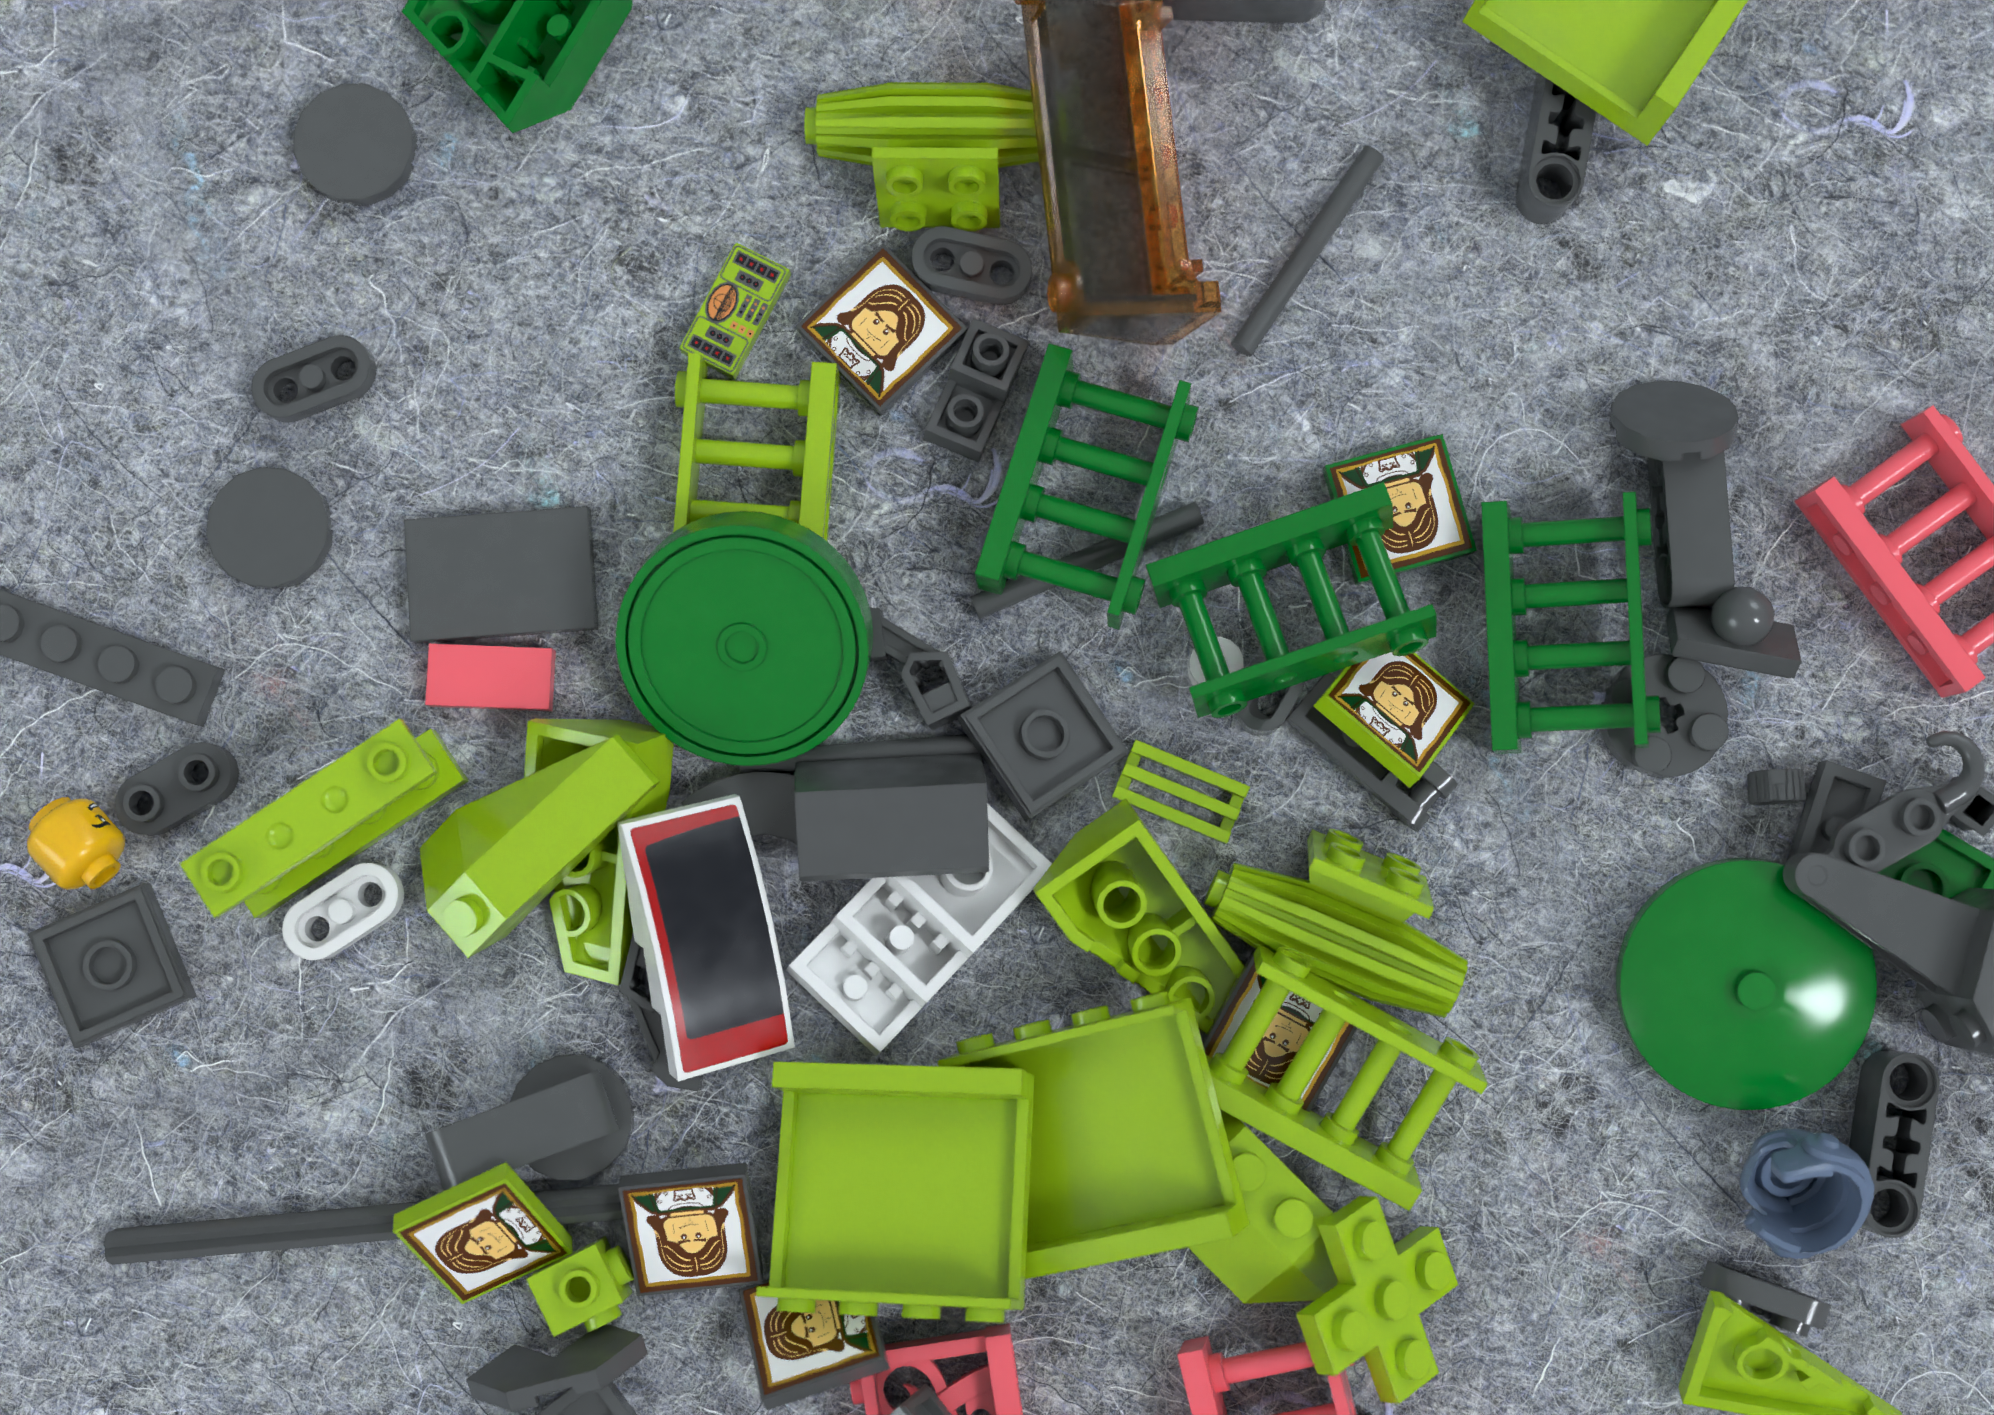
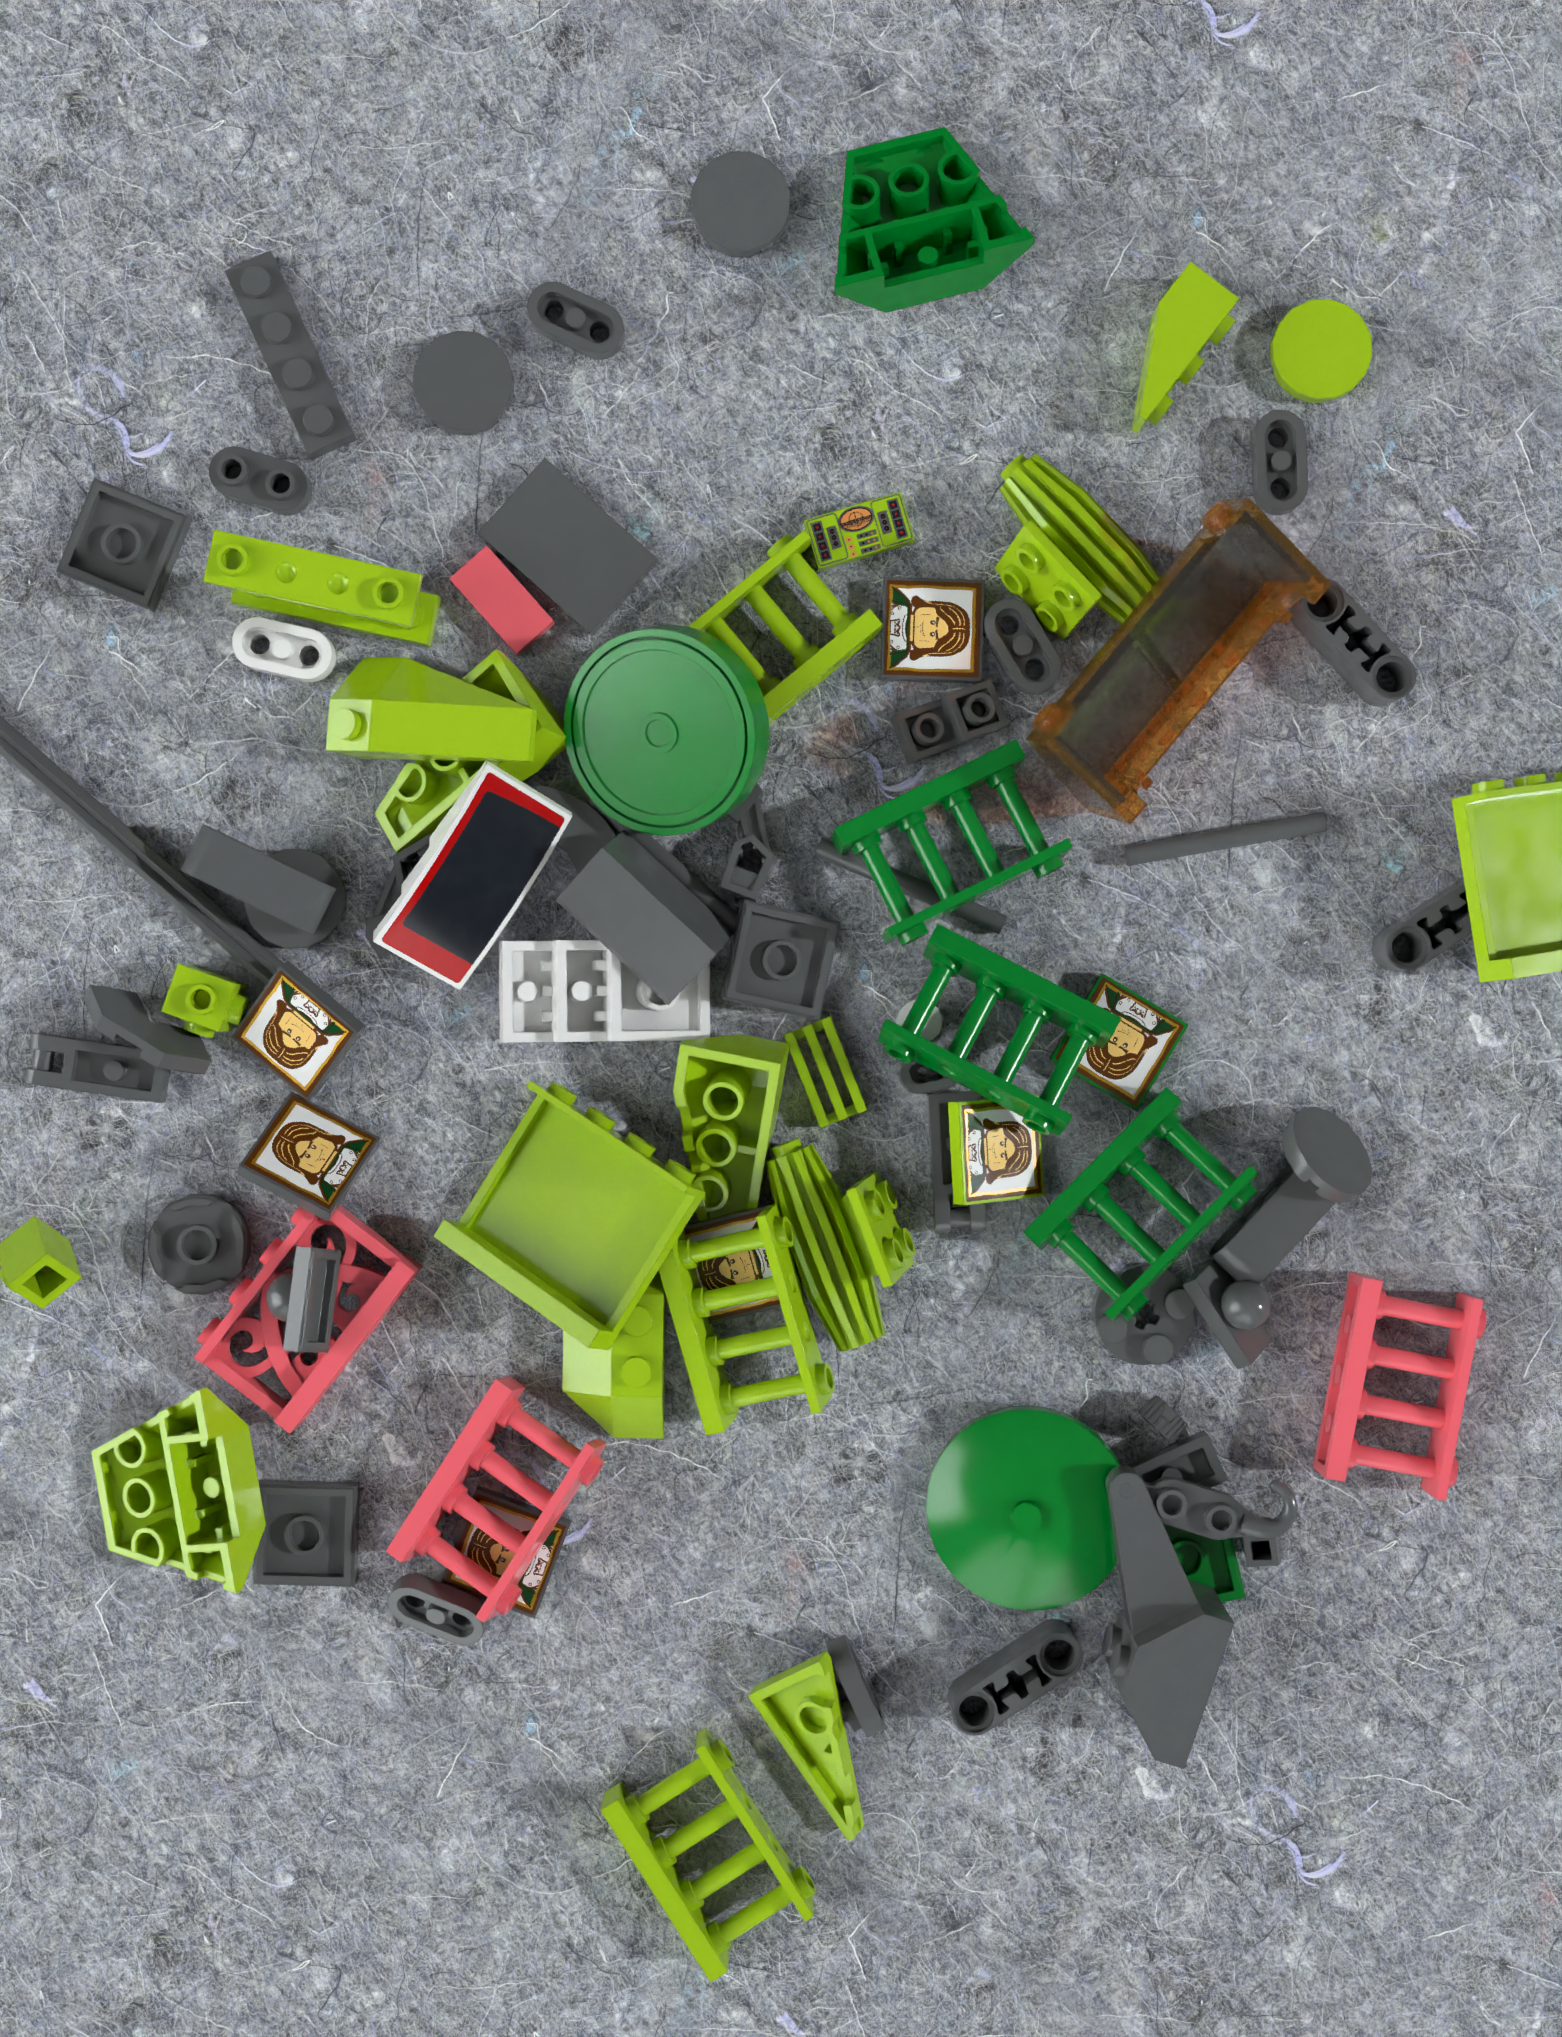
camera: 50 degrees right, 5 degrees up
yellow head [27,797,125,890] -> none
tile [393,1162,573,1304] -> none
lime panel [756,1062,1035,1323] -> none
lime plate [1296,1196,1458,1404] -> none
sand blue helmet [1739,1128,1874,1259] -> none

